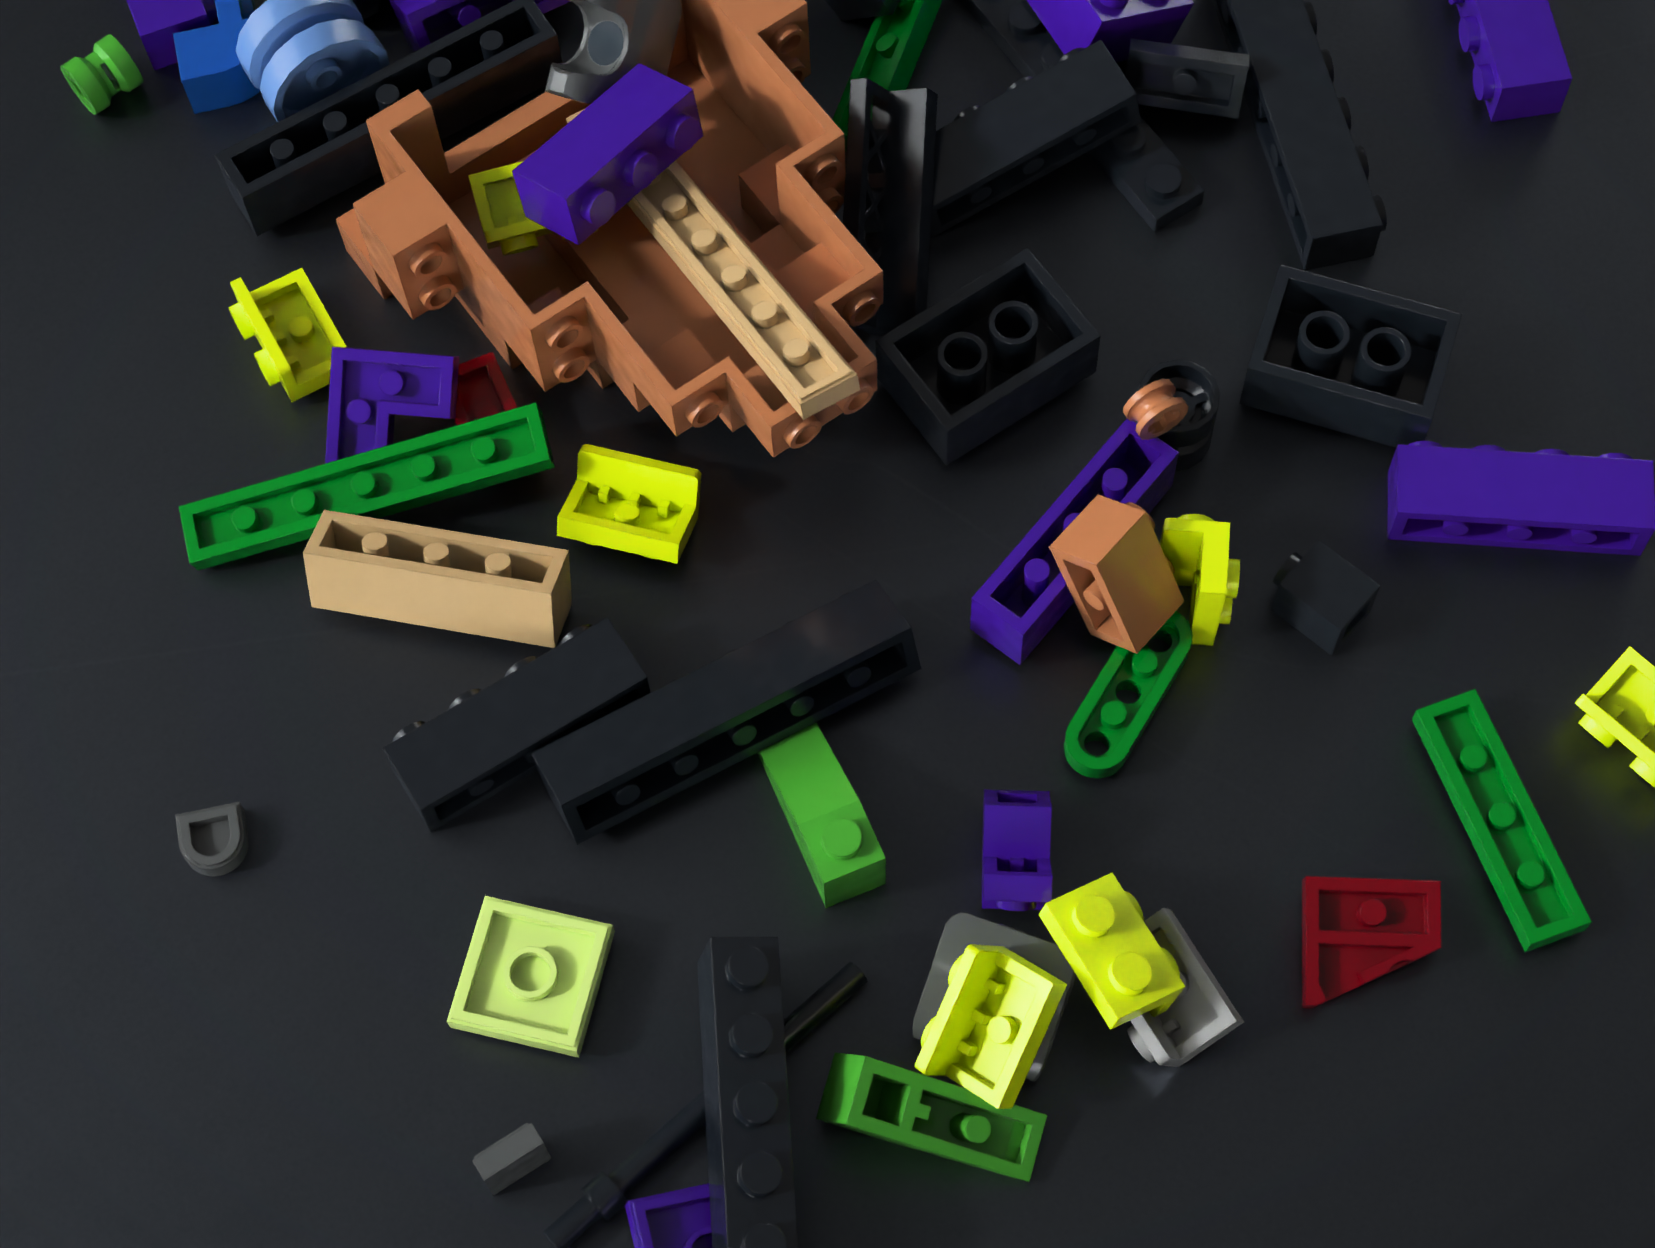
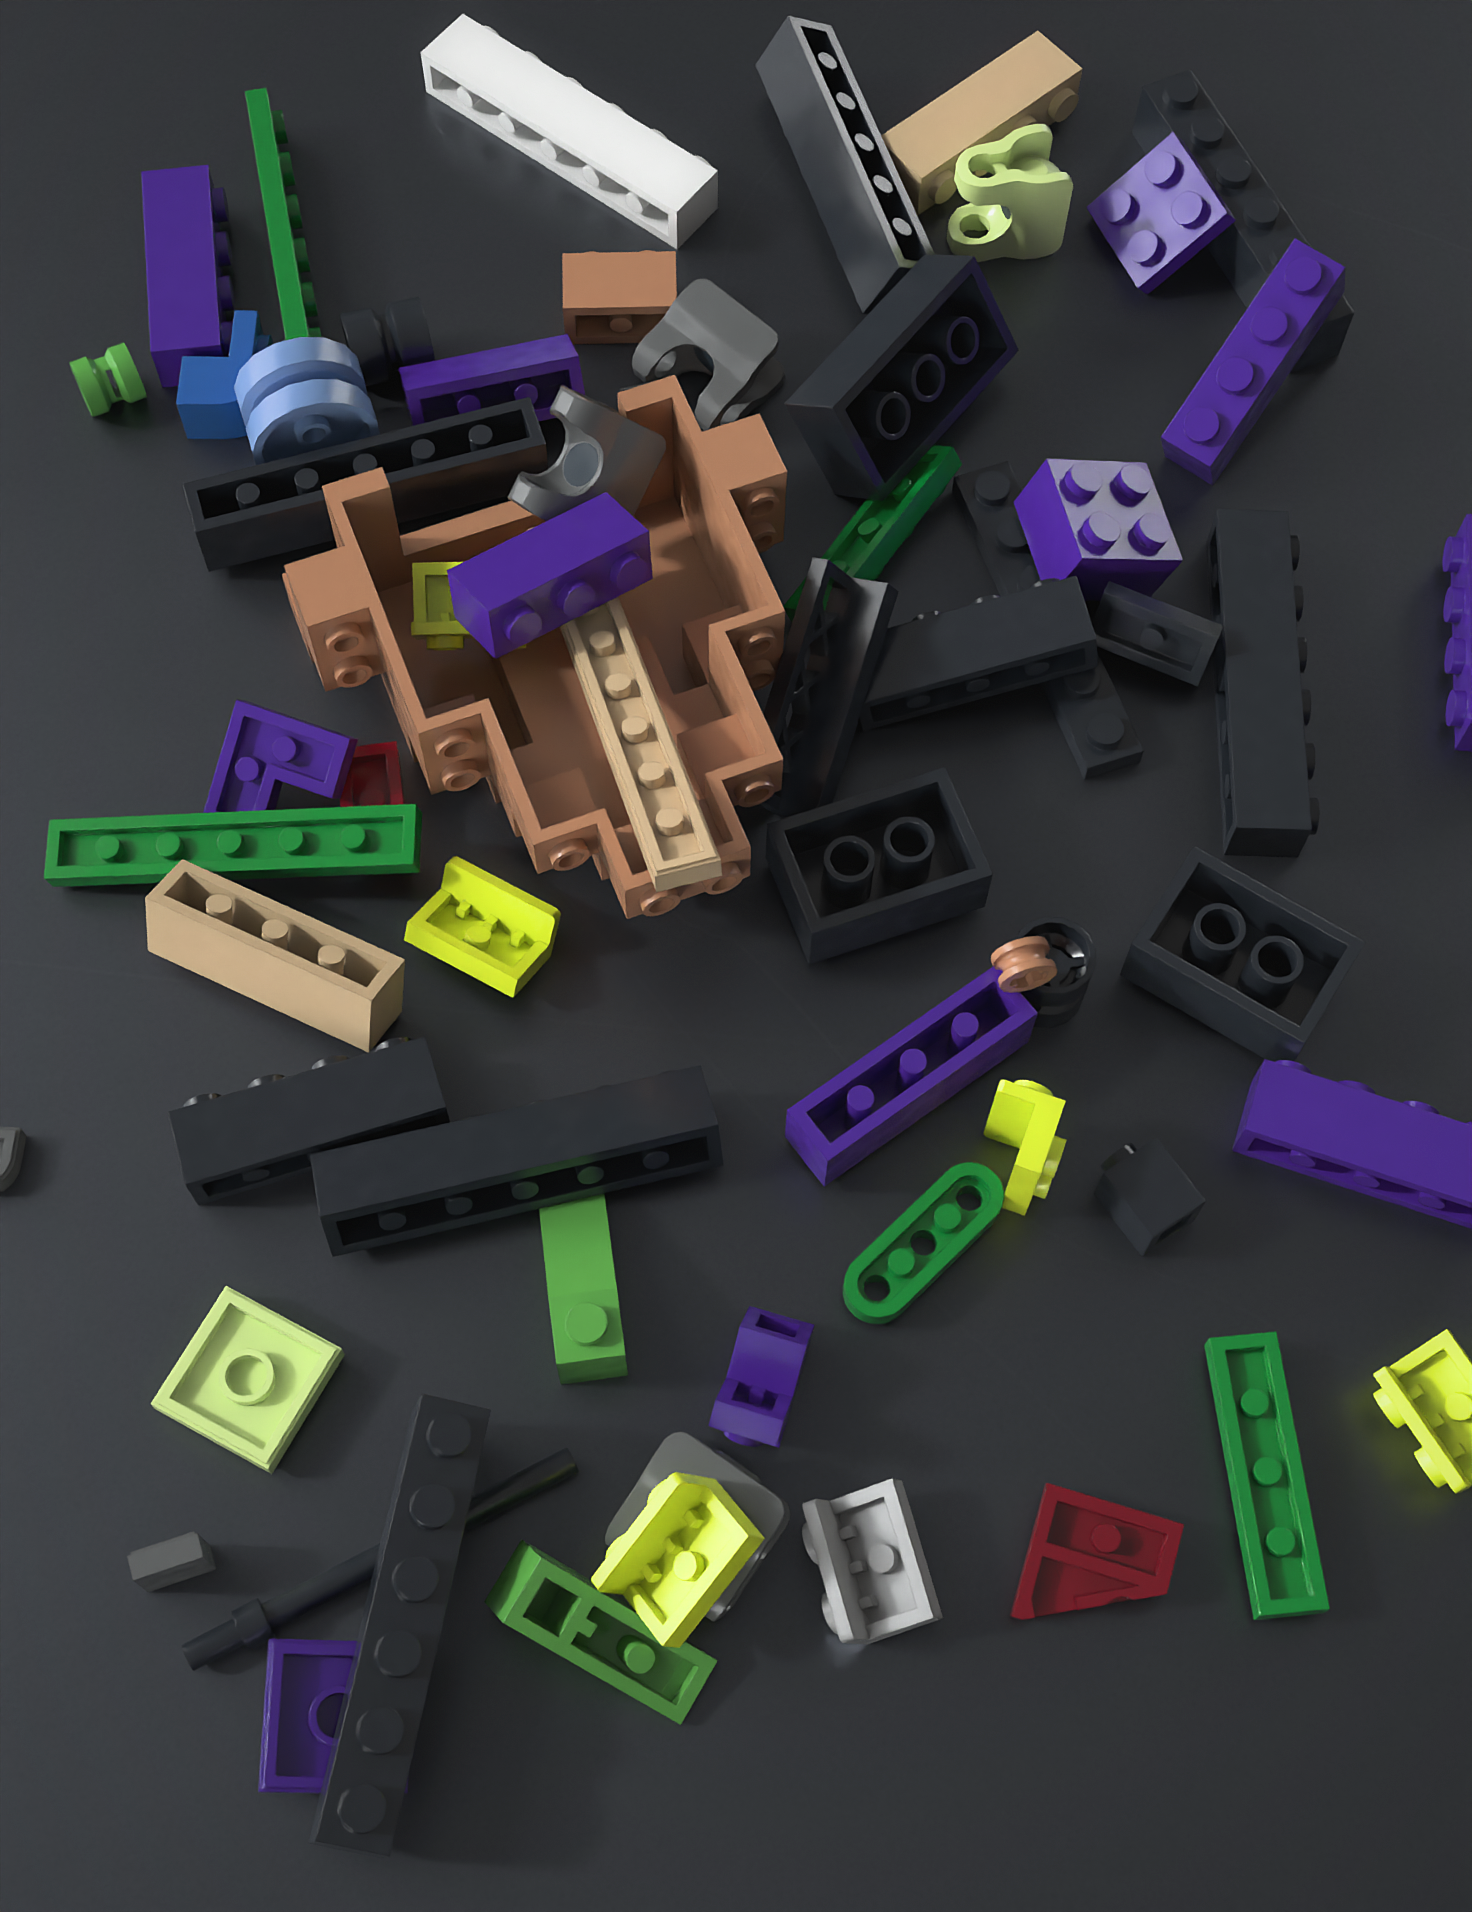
camera: 10 degrees right, 0 degrees up
neon yellow bracket [228,268,347,402] -> none
neon yellow bracket [1039,872,1185,1030] -> none
nougat brick [1049,494,1184,654] -> none

